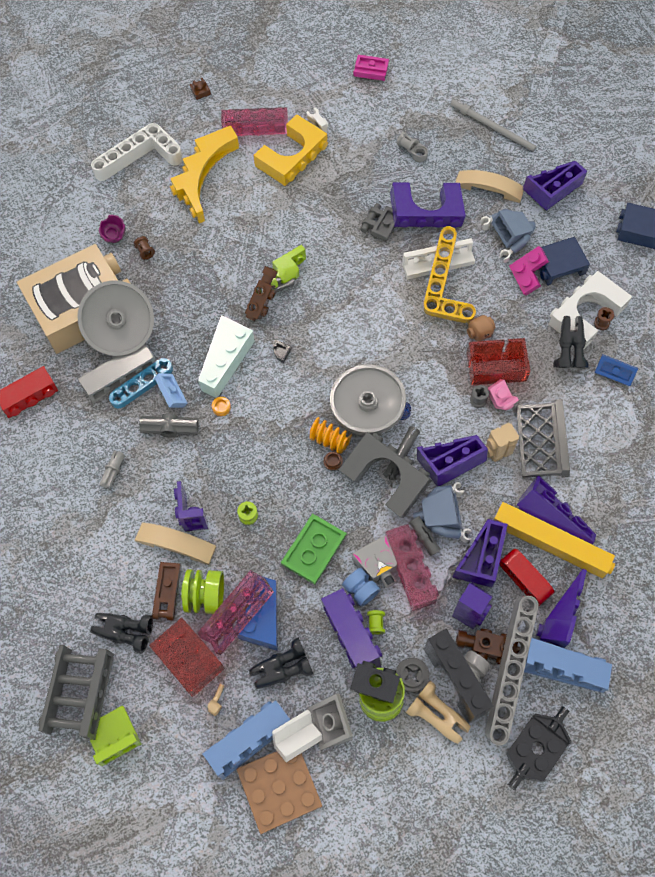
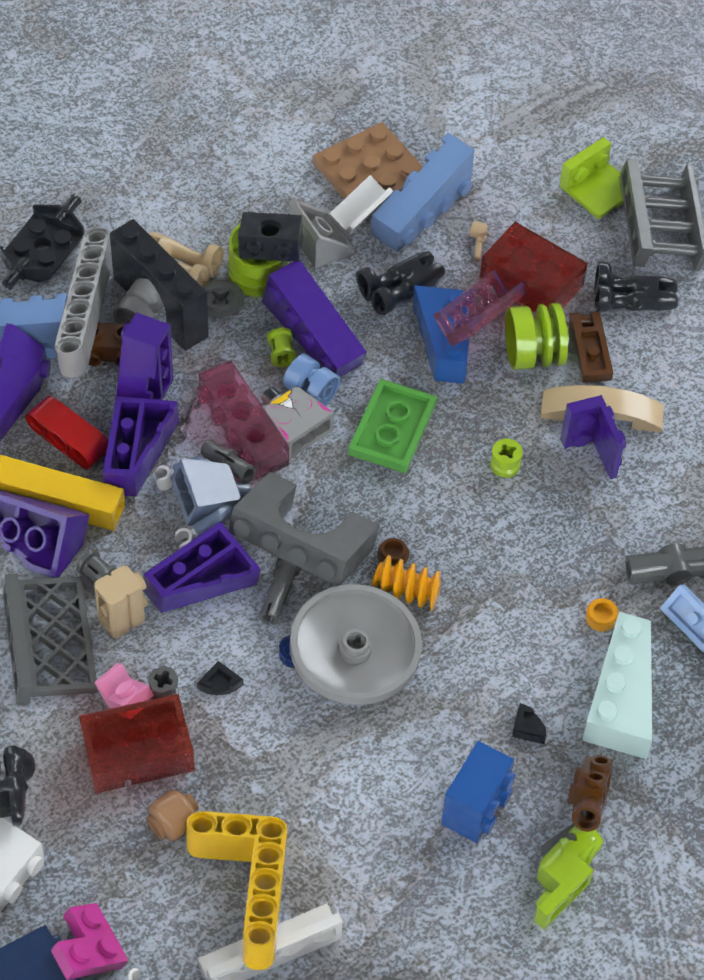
camera: 165 degrees right, 10 degrees down
none -> dark grey bush [76,549,117,582]
none -> black tile [197,661,244,695]
none -> blue brick [441,741,516,843]

